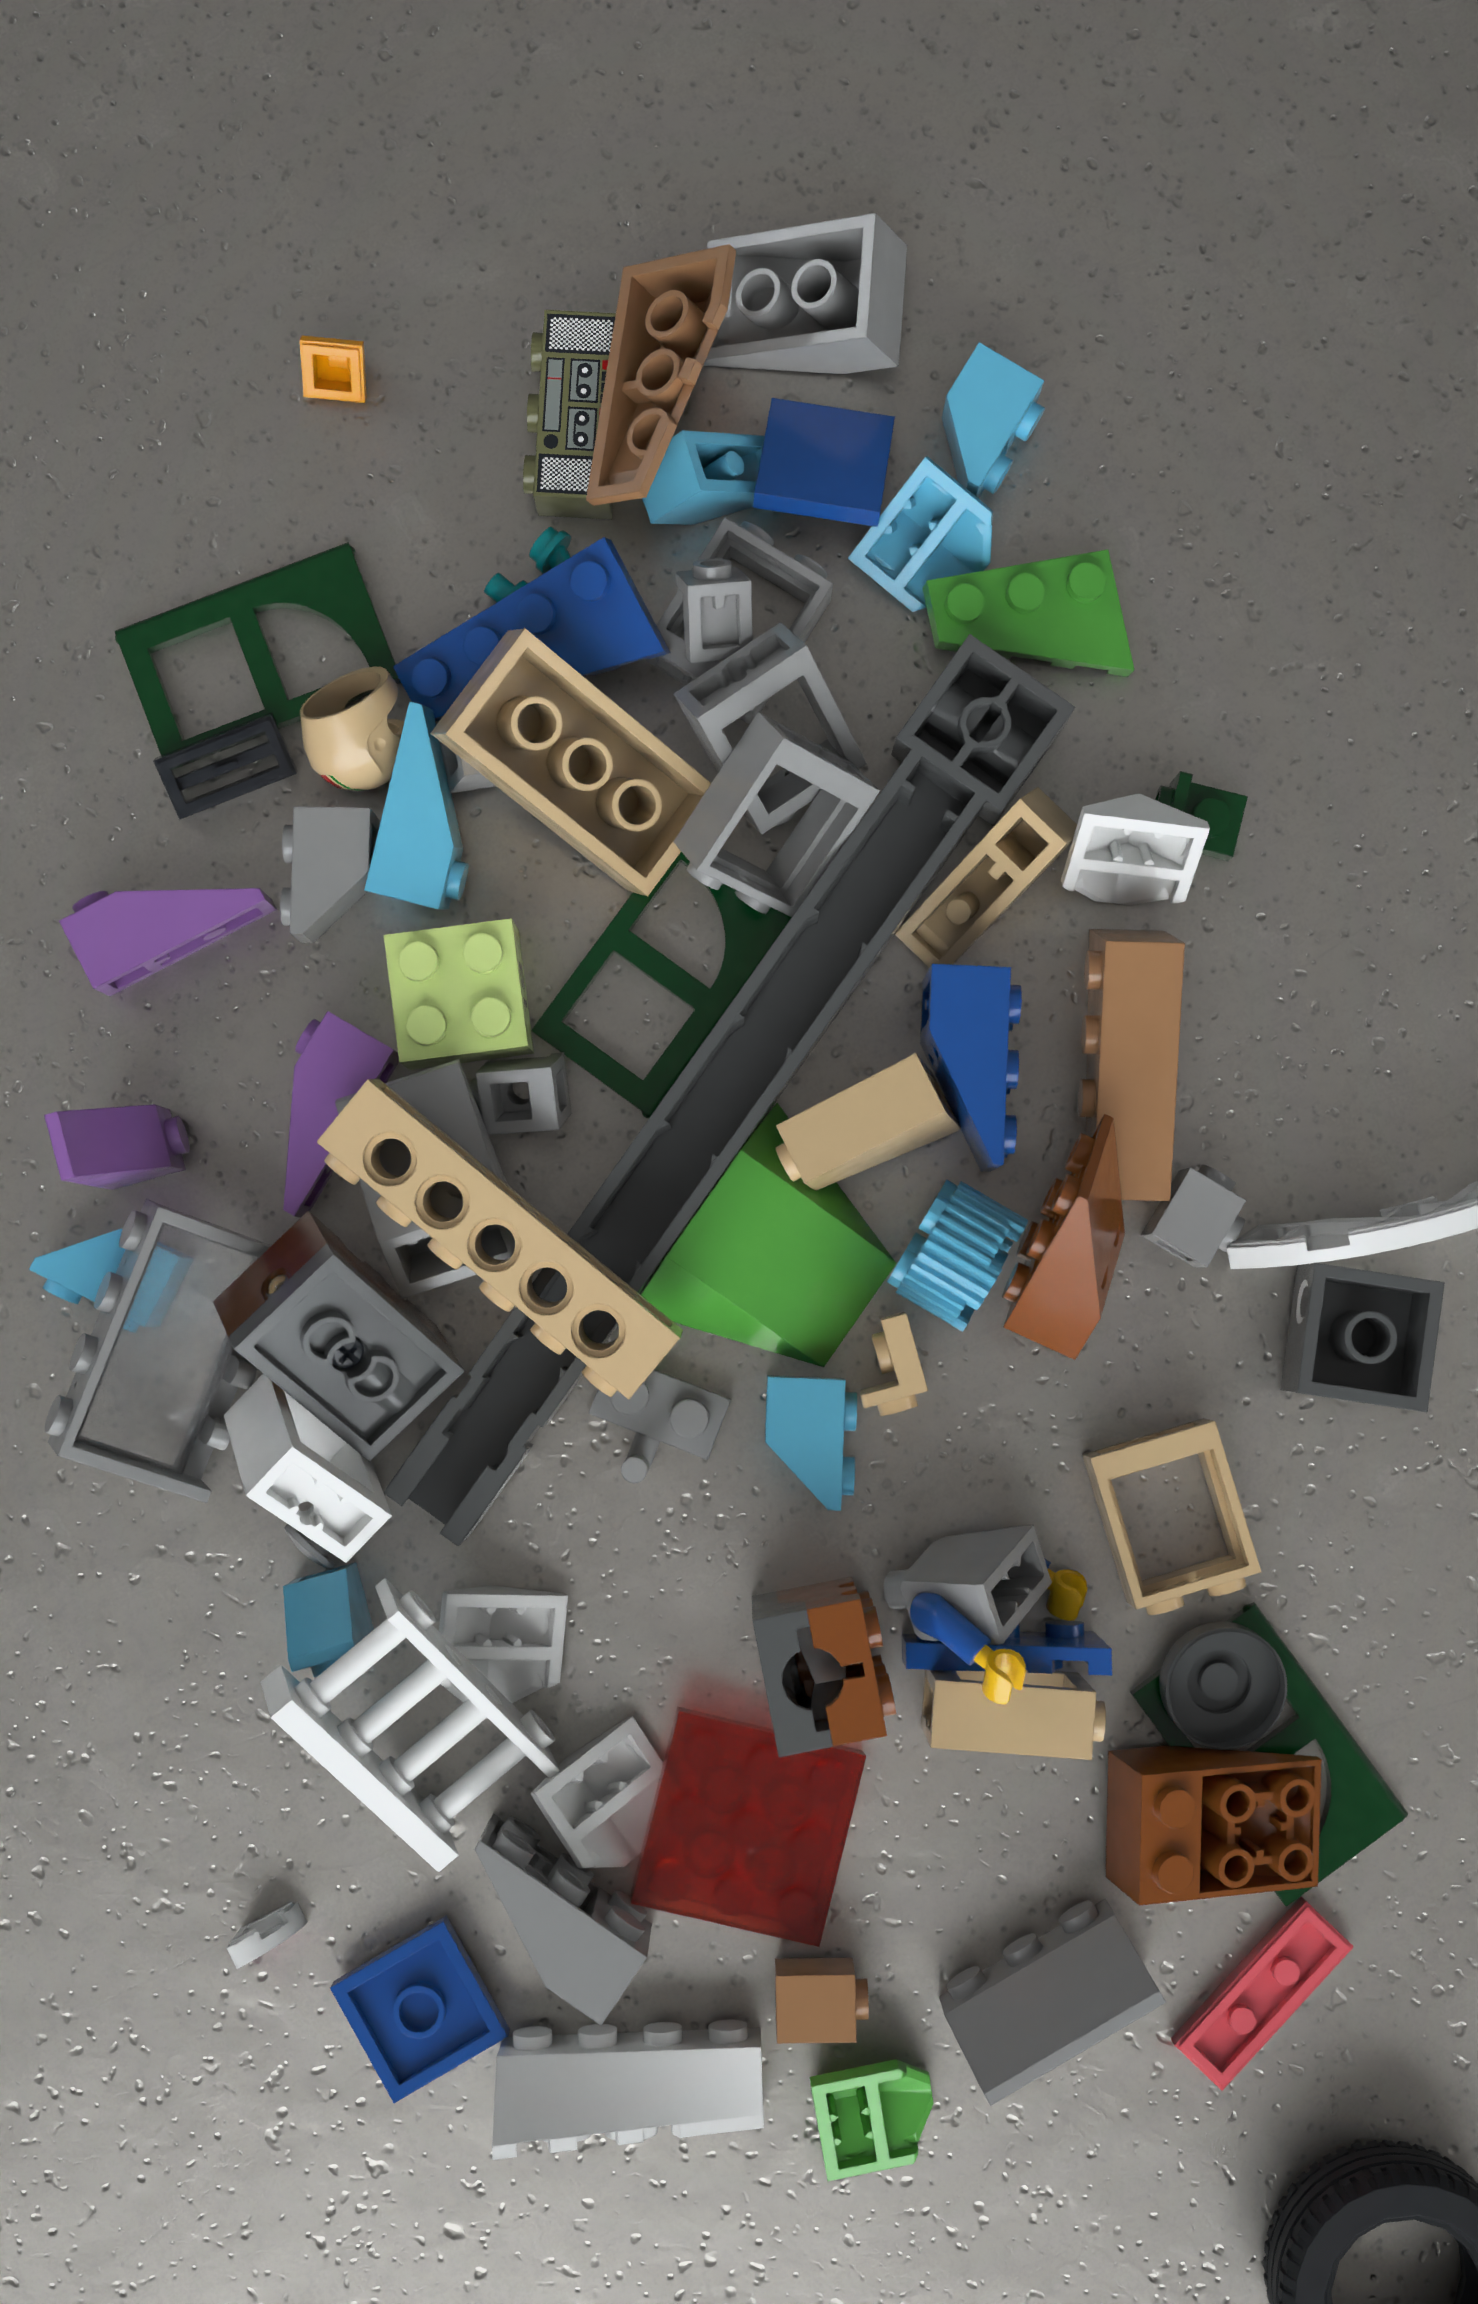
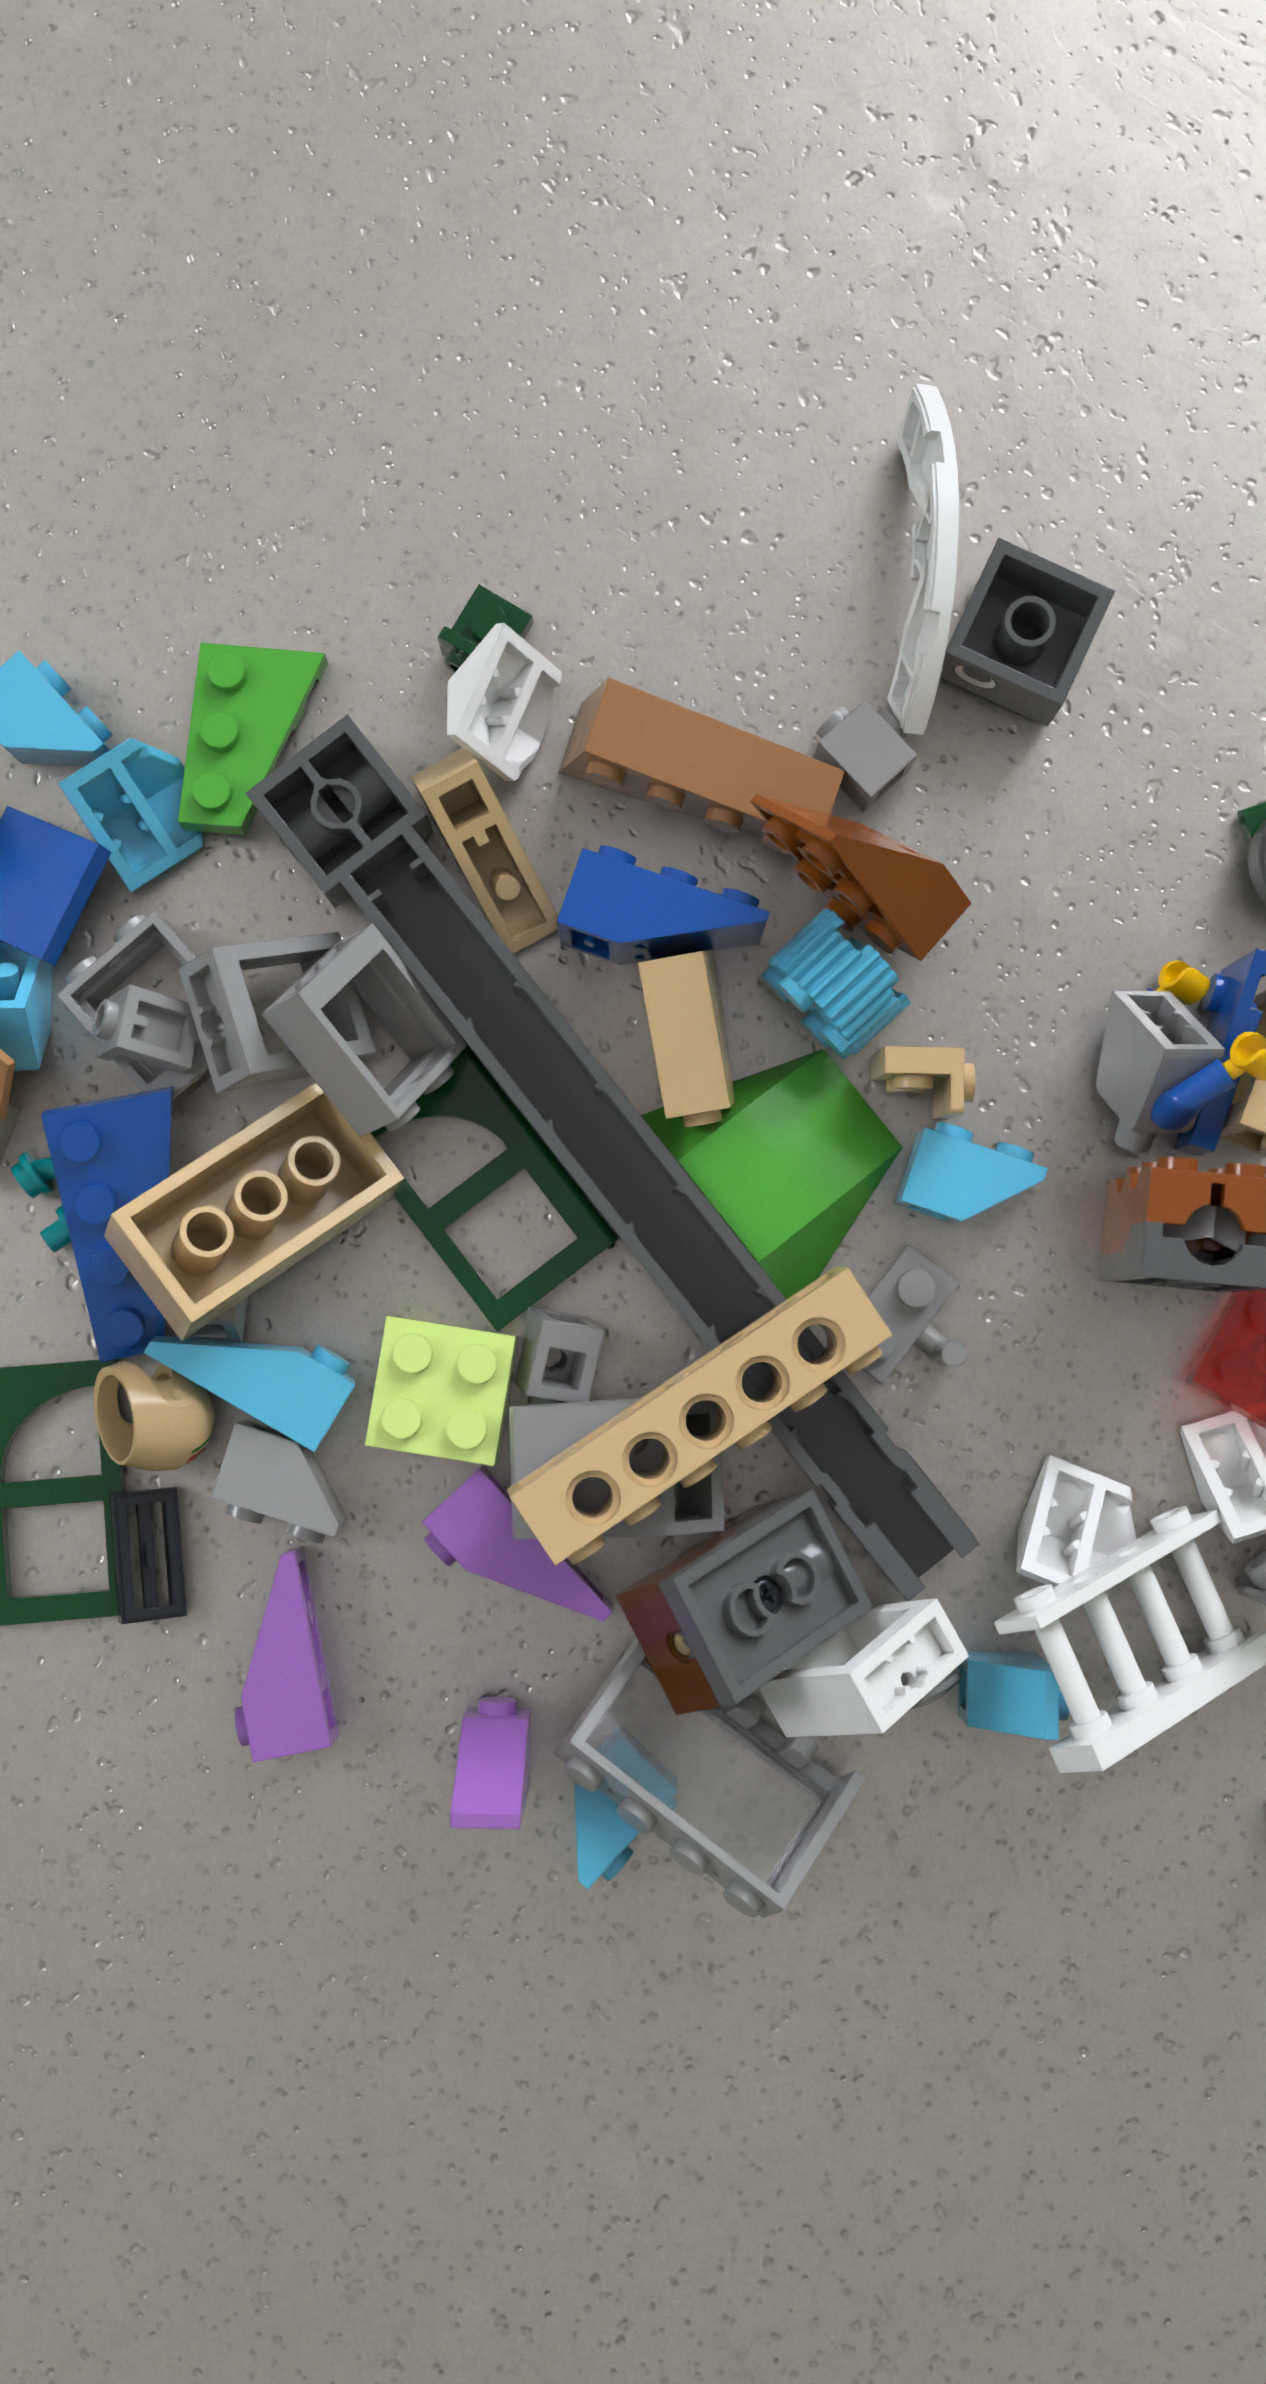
camera: 75 degrees left, 0 degrees up
tan window [1082,1418,1261,1615] -> none

